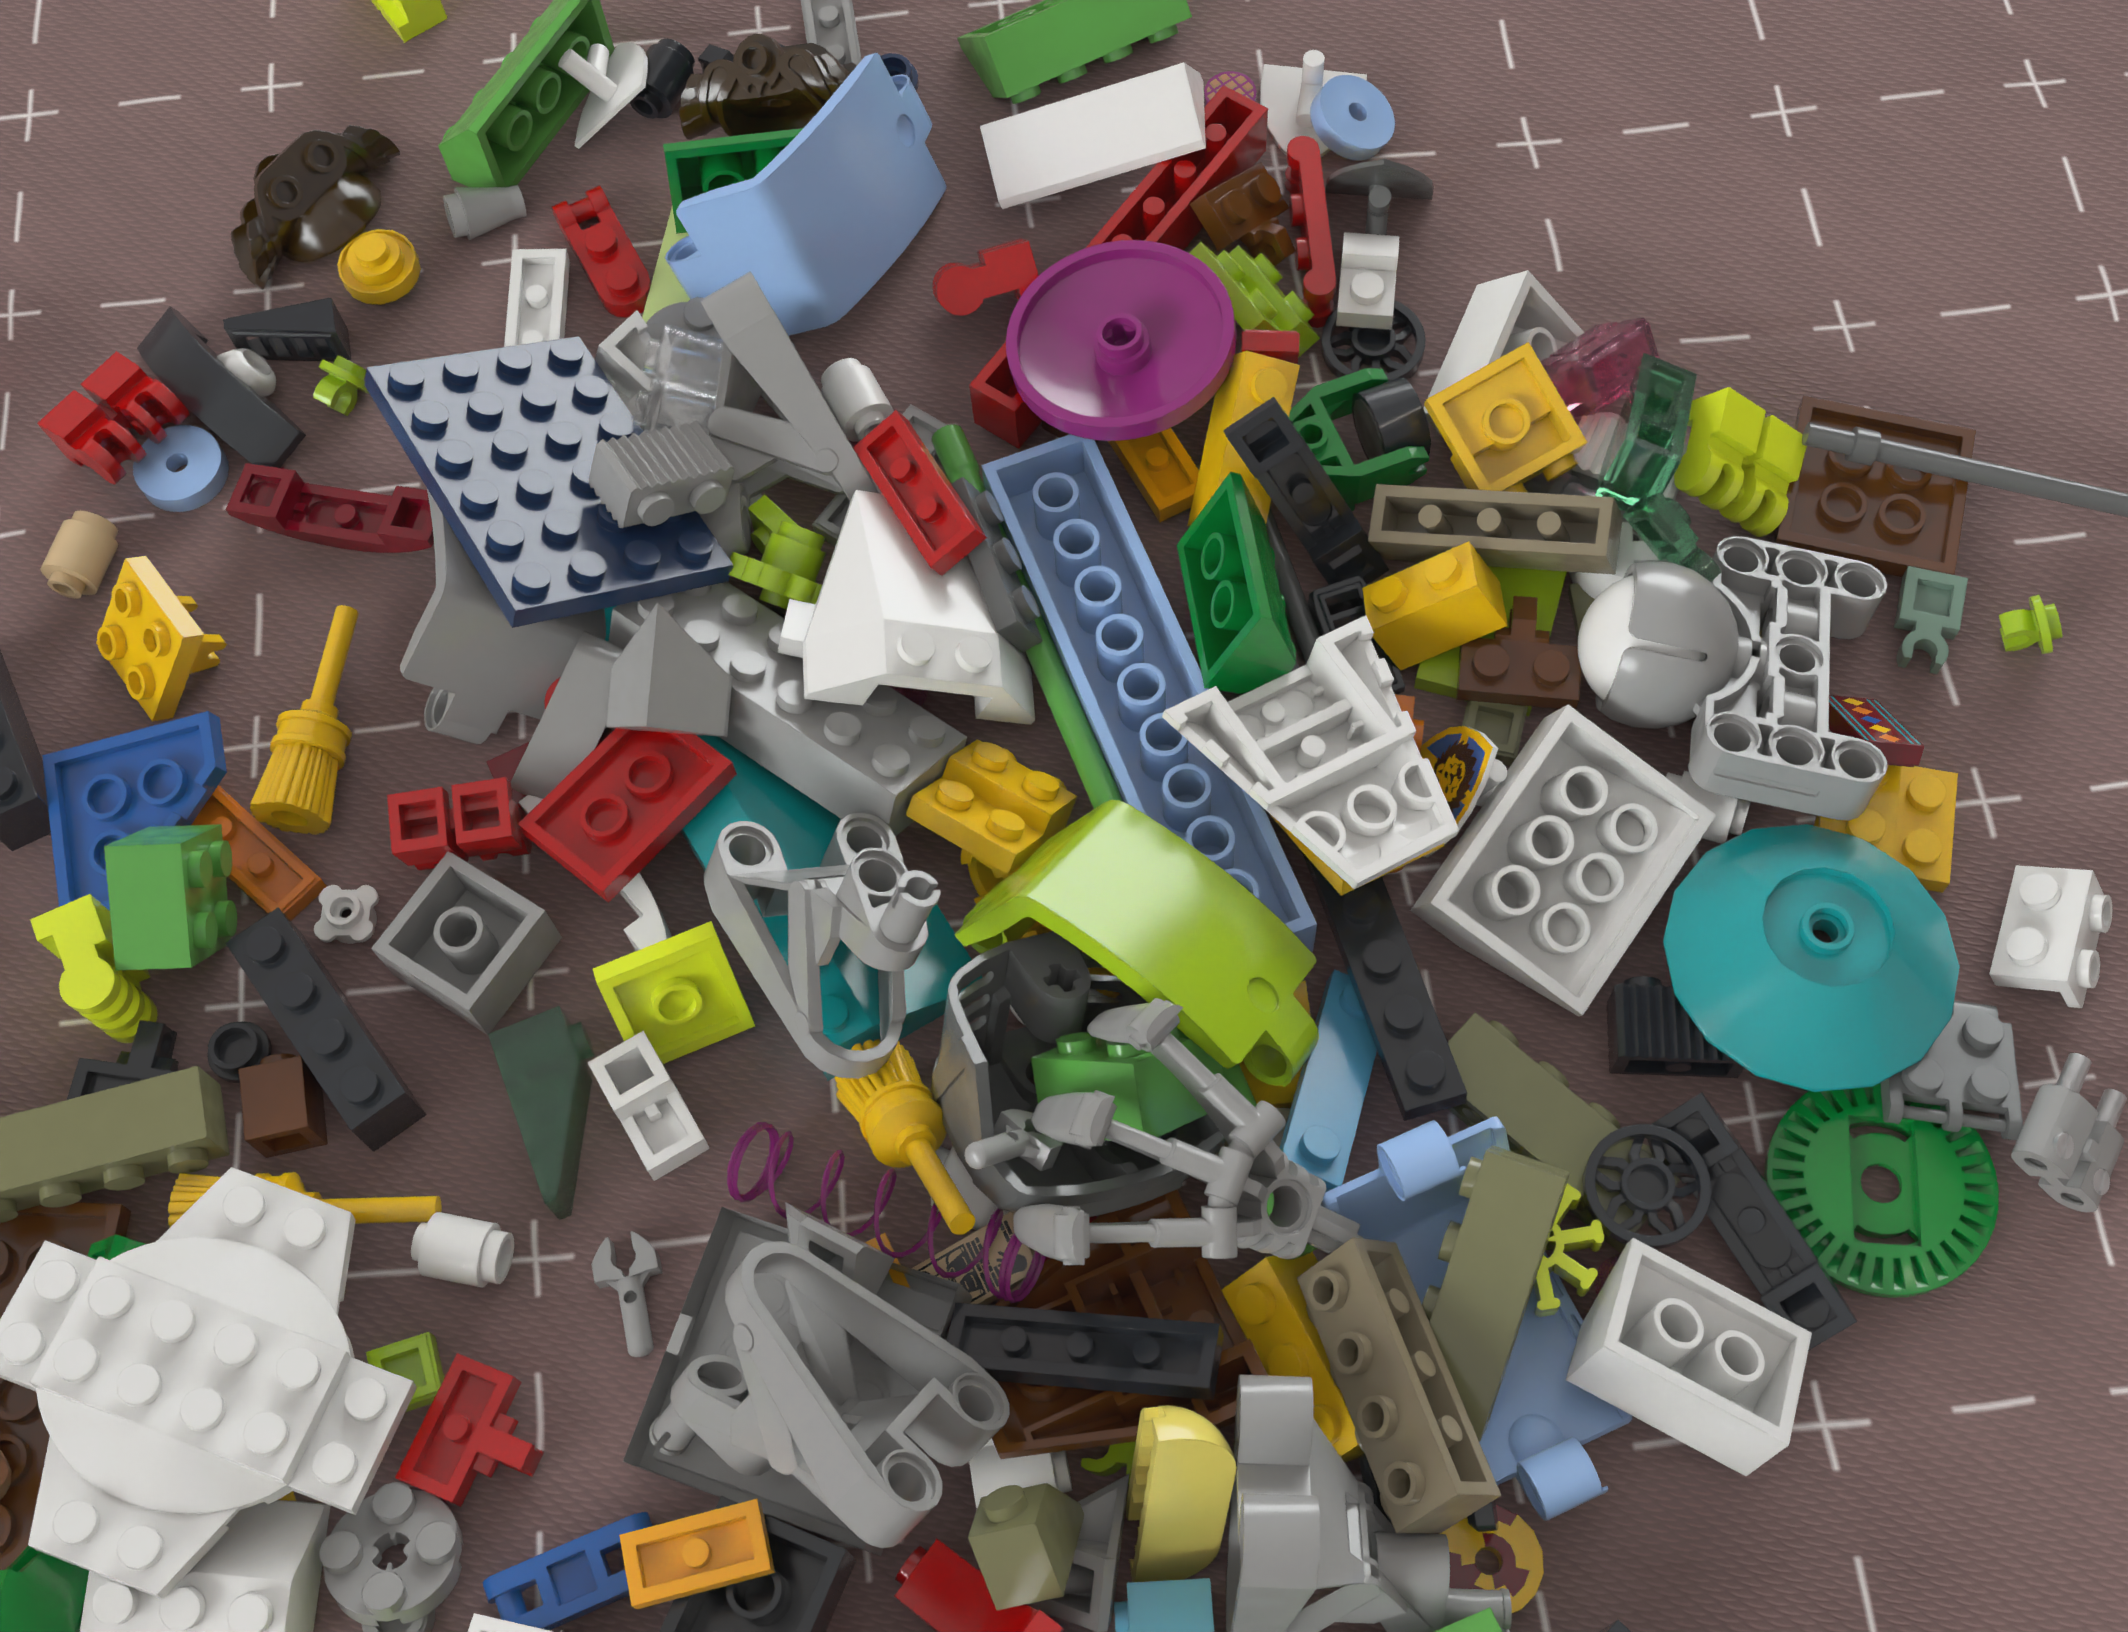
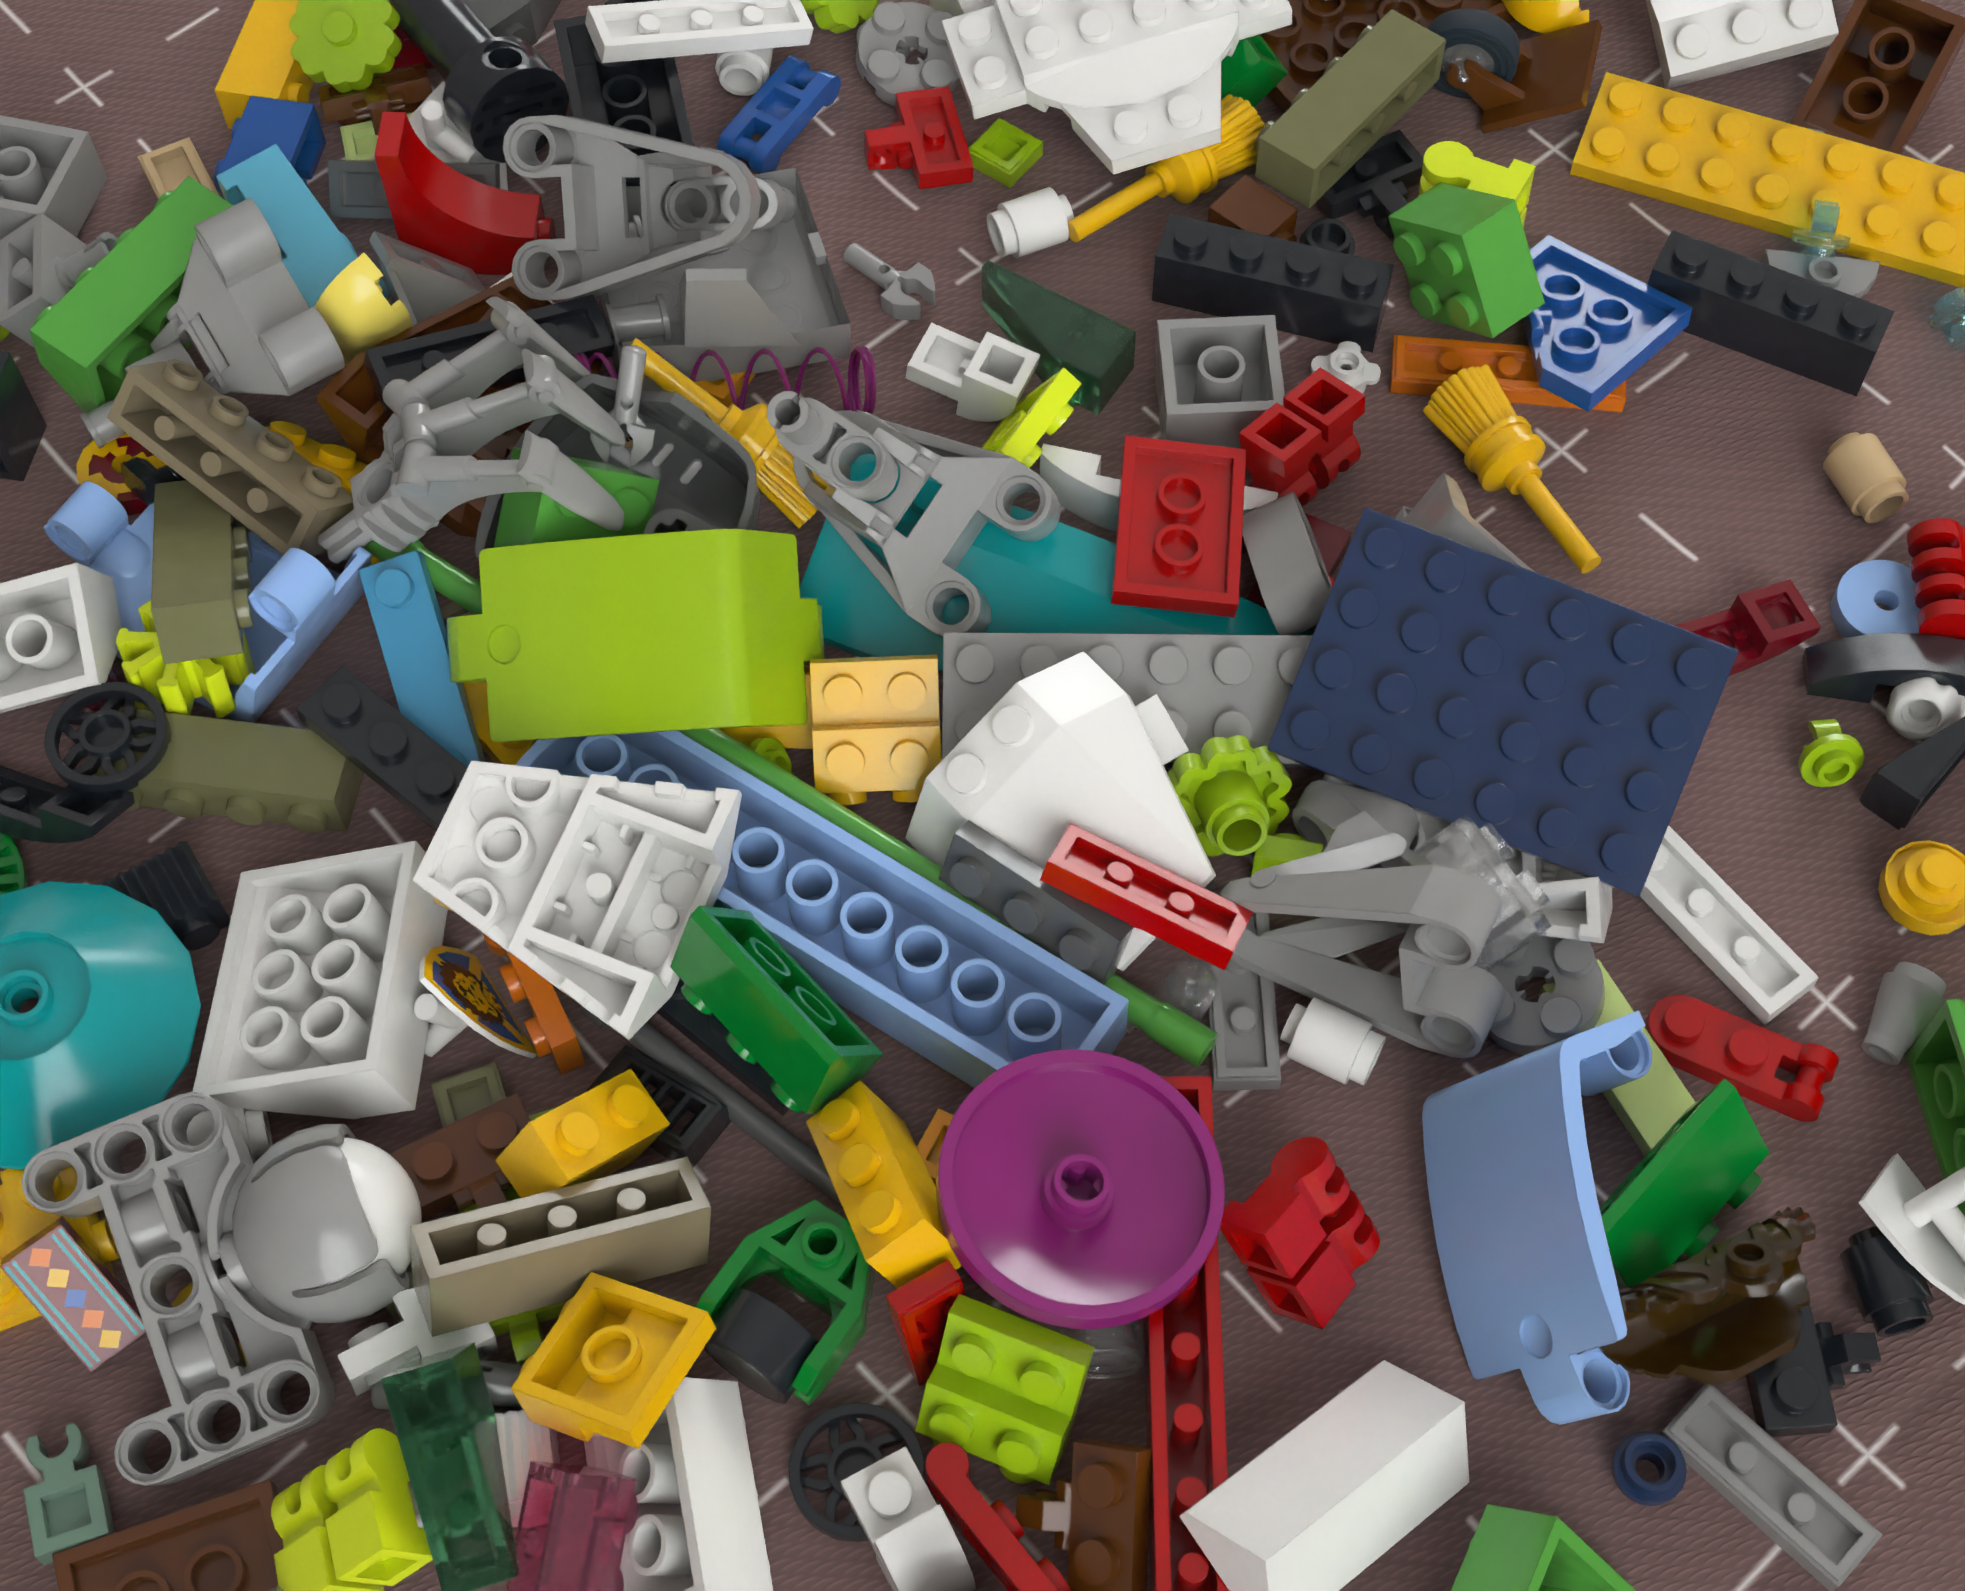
camera: 140 degrees right, 5 degrees down
yellow plate [96,556,227,722] -> none
light grey brick [589,420,735,528] -> none
light grey slope [606,602,733,737] -> none
light orange plate [619,1499,775,1609] -> none
olive slope [968,1483,1084,1610] -> none
black slope [1223,397,1389,585] -> none
clear green plate [1623,493,1722,582] -> none

